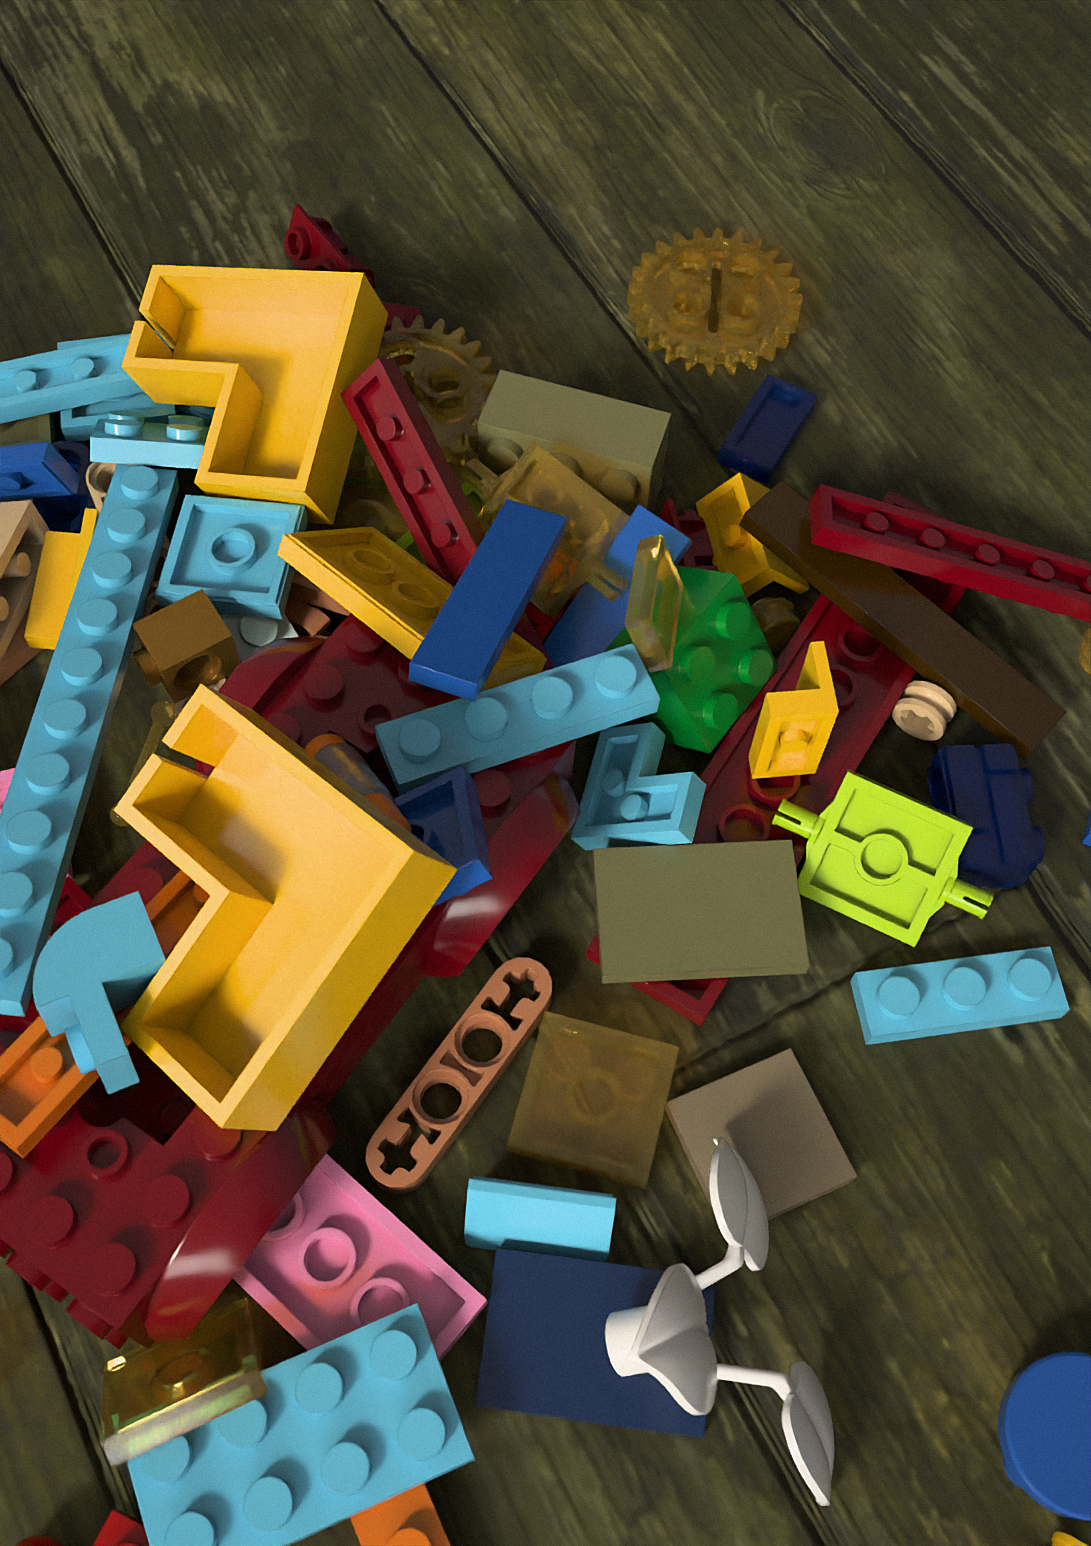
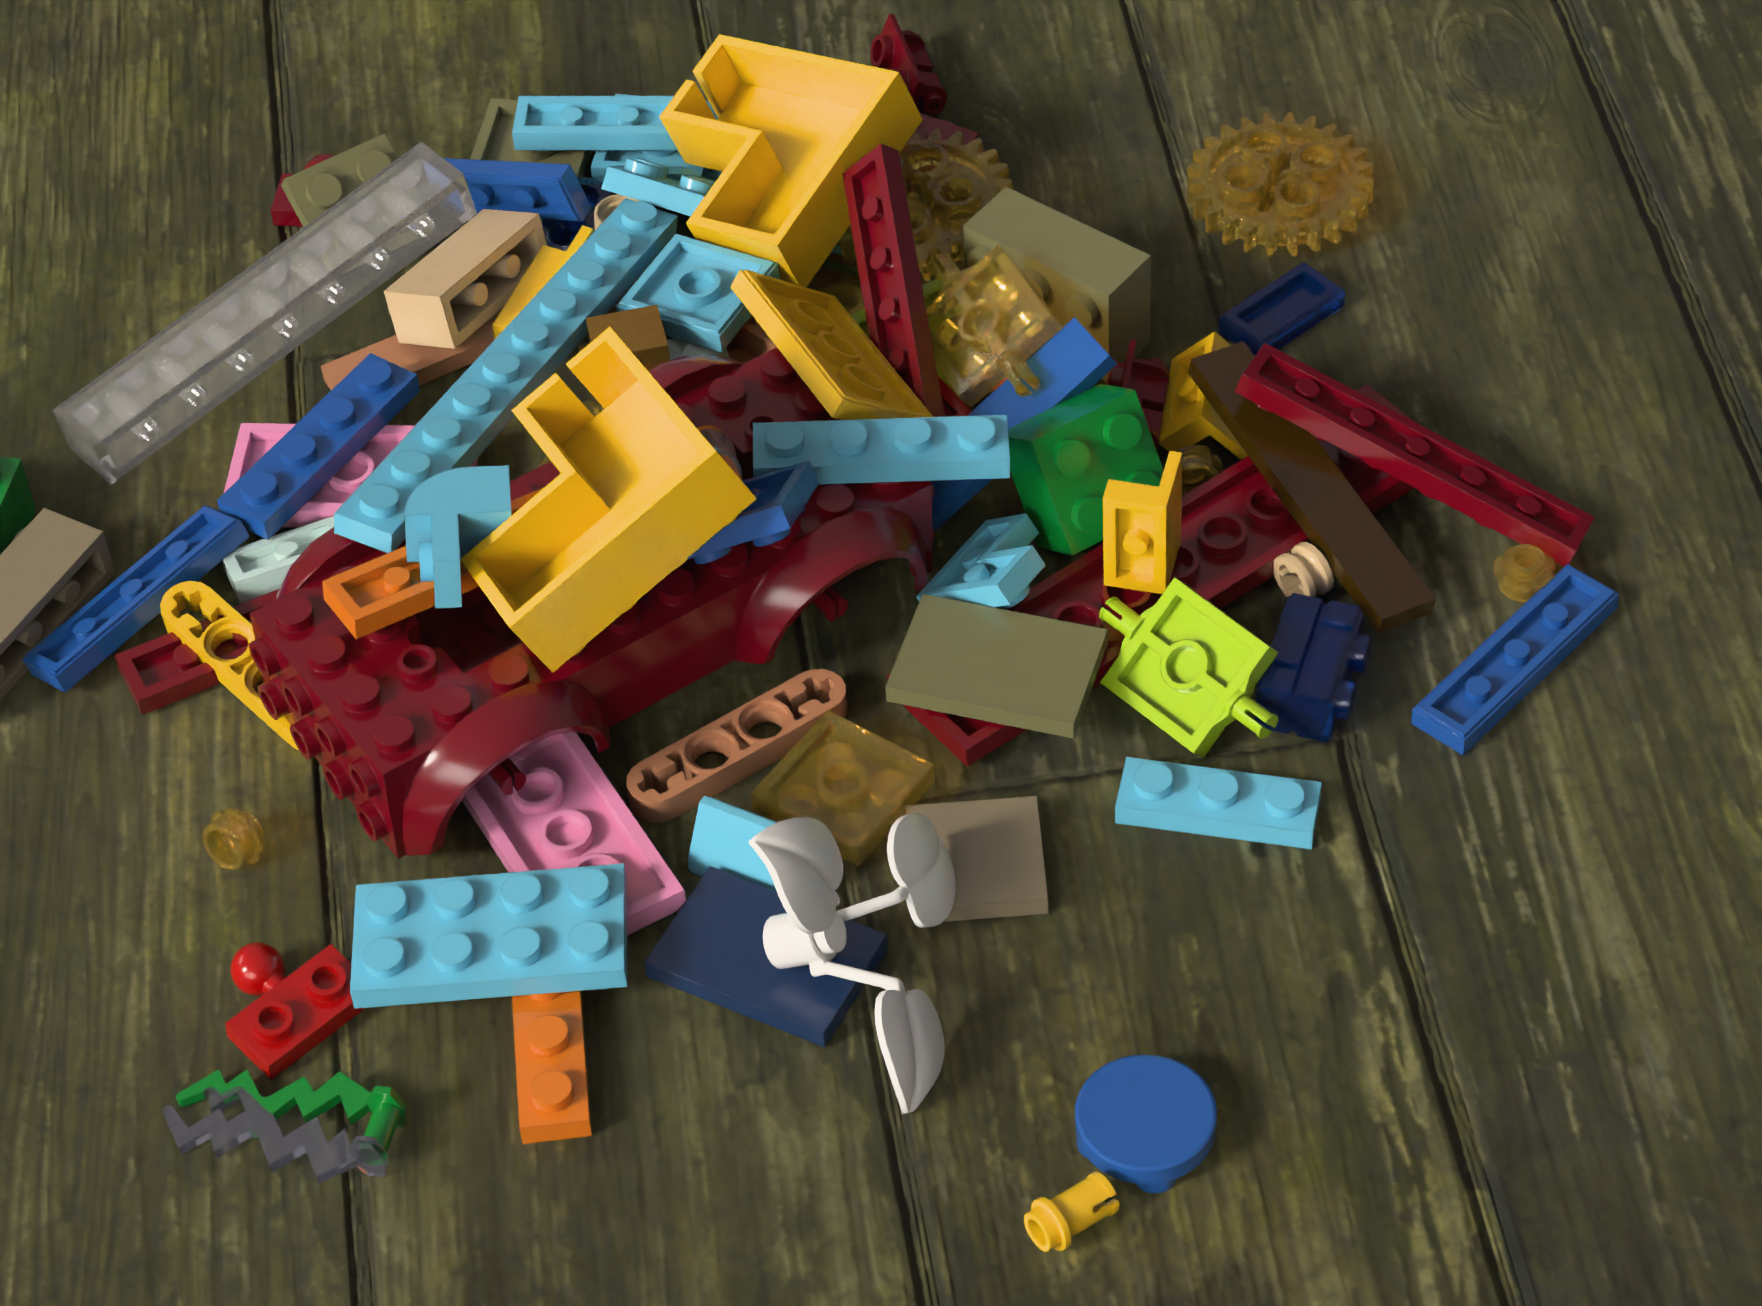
camera: 25 degrees right, 15 degrees down
clear yellow tile [100,1297,268,1466] -> none
blue tile [409,499,567,702] -> none
clear yellow tile [624,534,683,672] -> none

